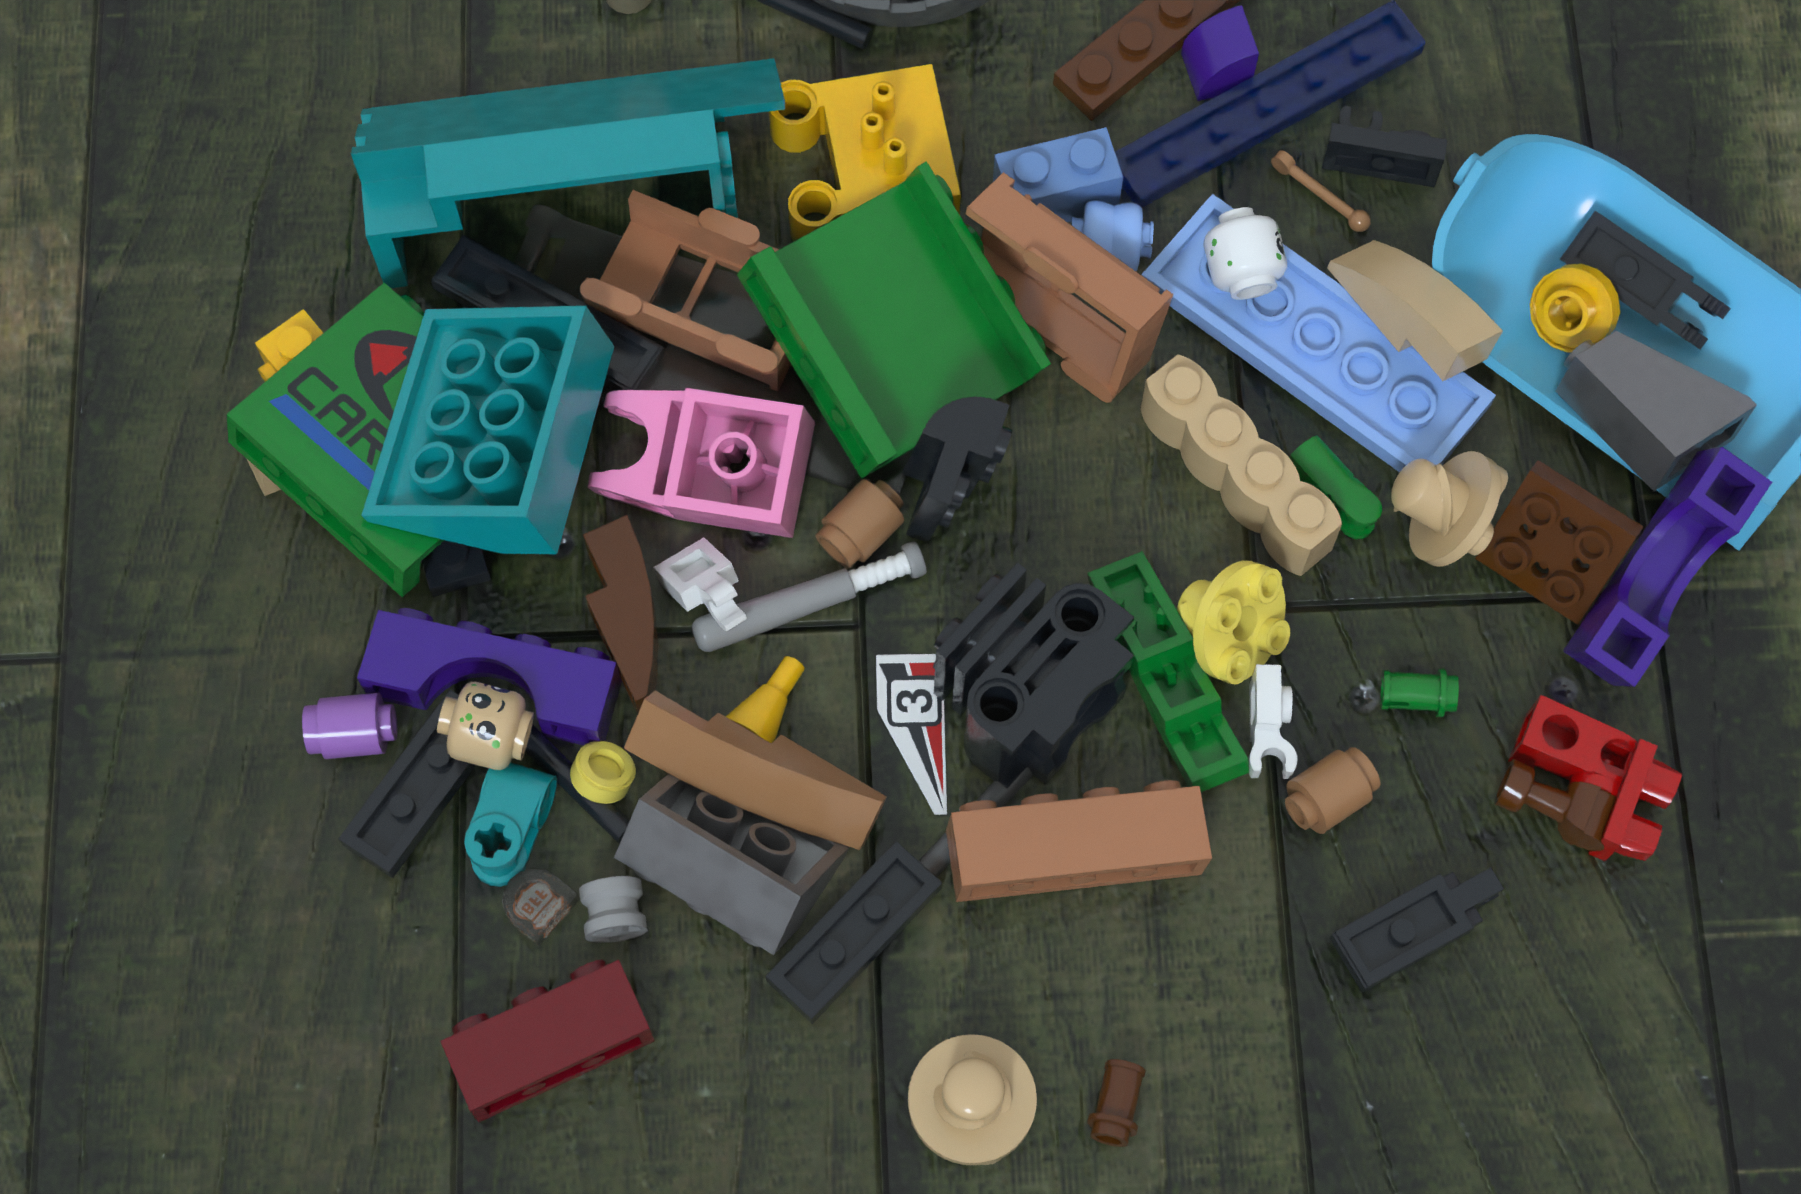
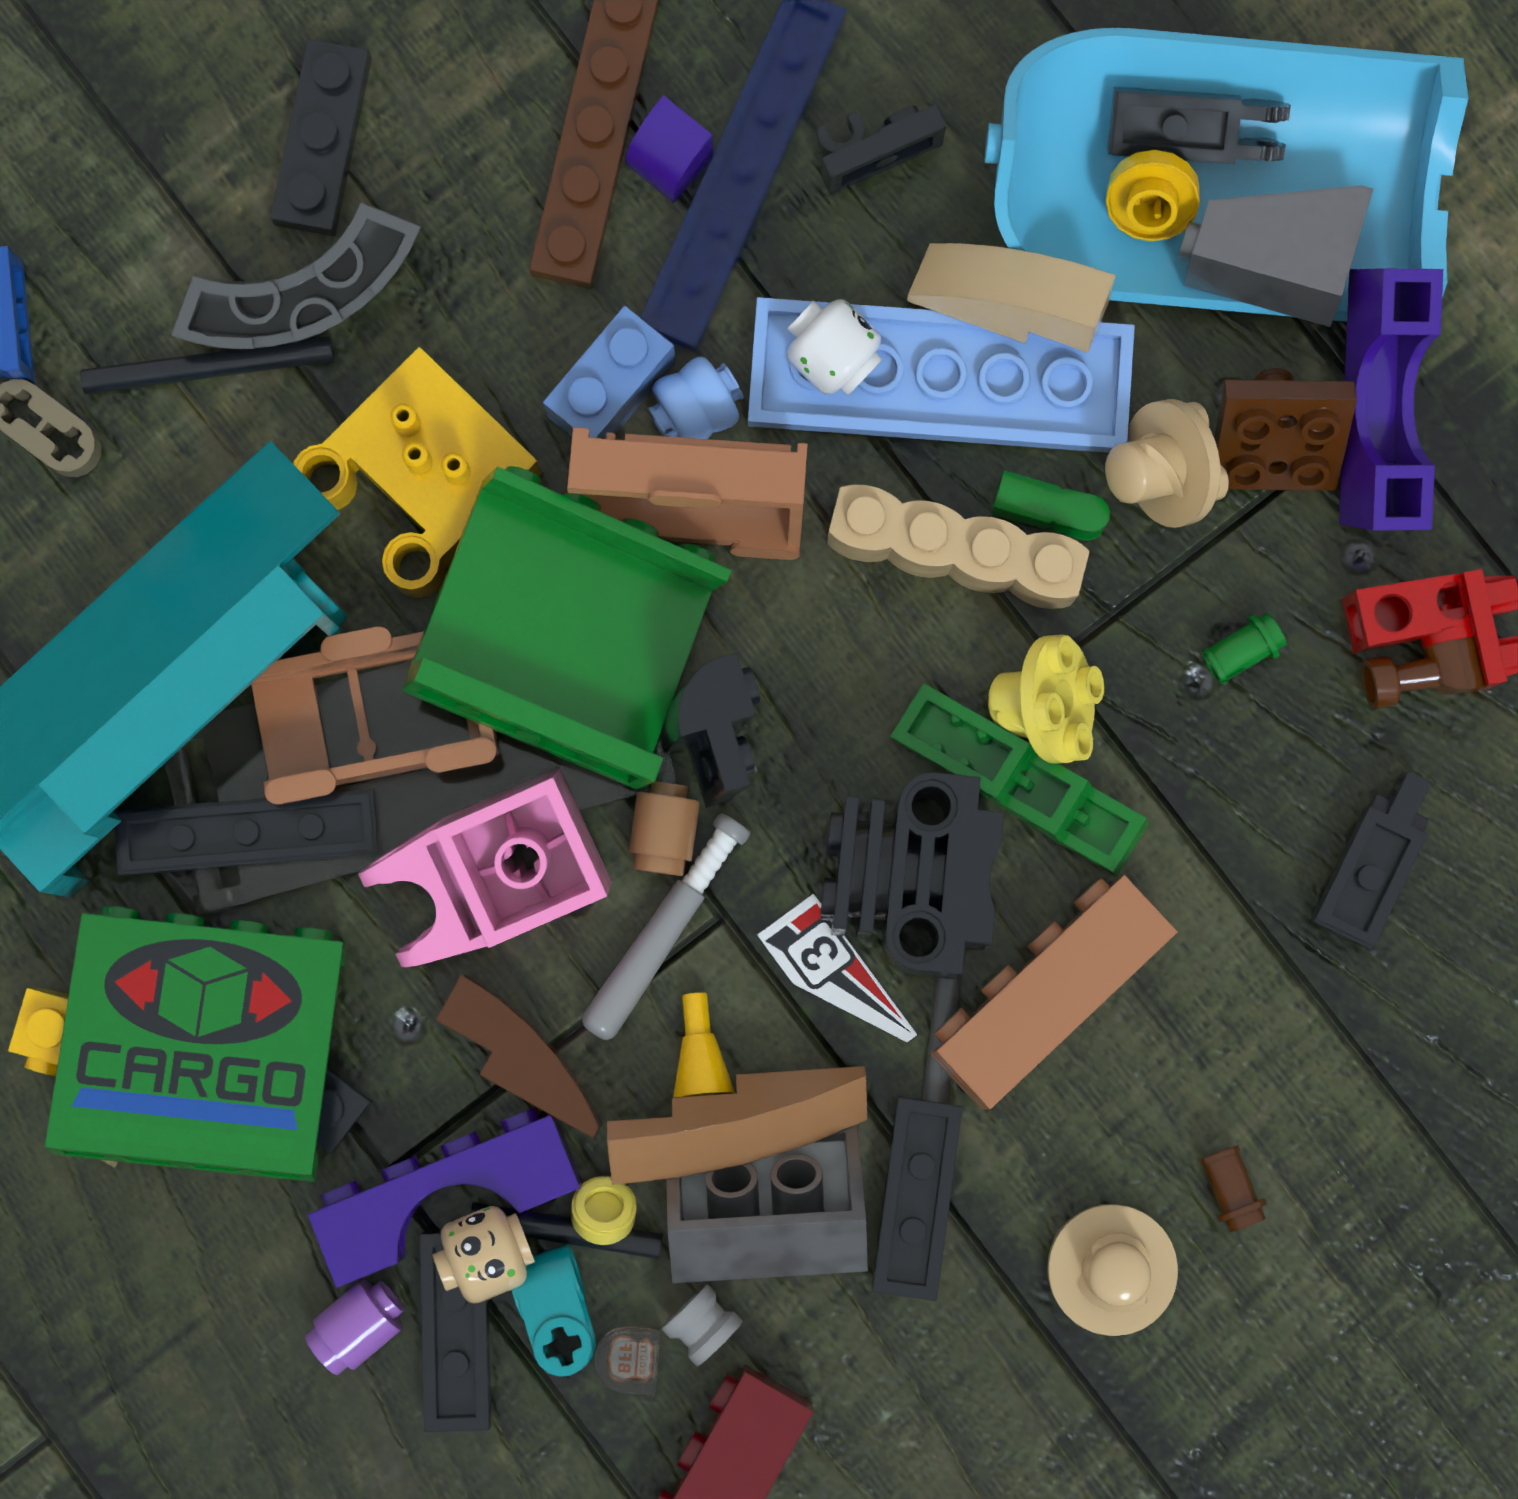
camera: 35 degrees left, 15 degrees up
teal slope [361,306,614,554] -> none
white plate [653,537,747,631] -> none
white plate [1248,664,1297,779] -> none
medium nougat hinge [1271,150,1371,232] -> none
medium nougat brick [1285,747,1381,834] -> none

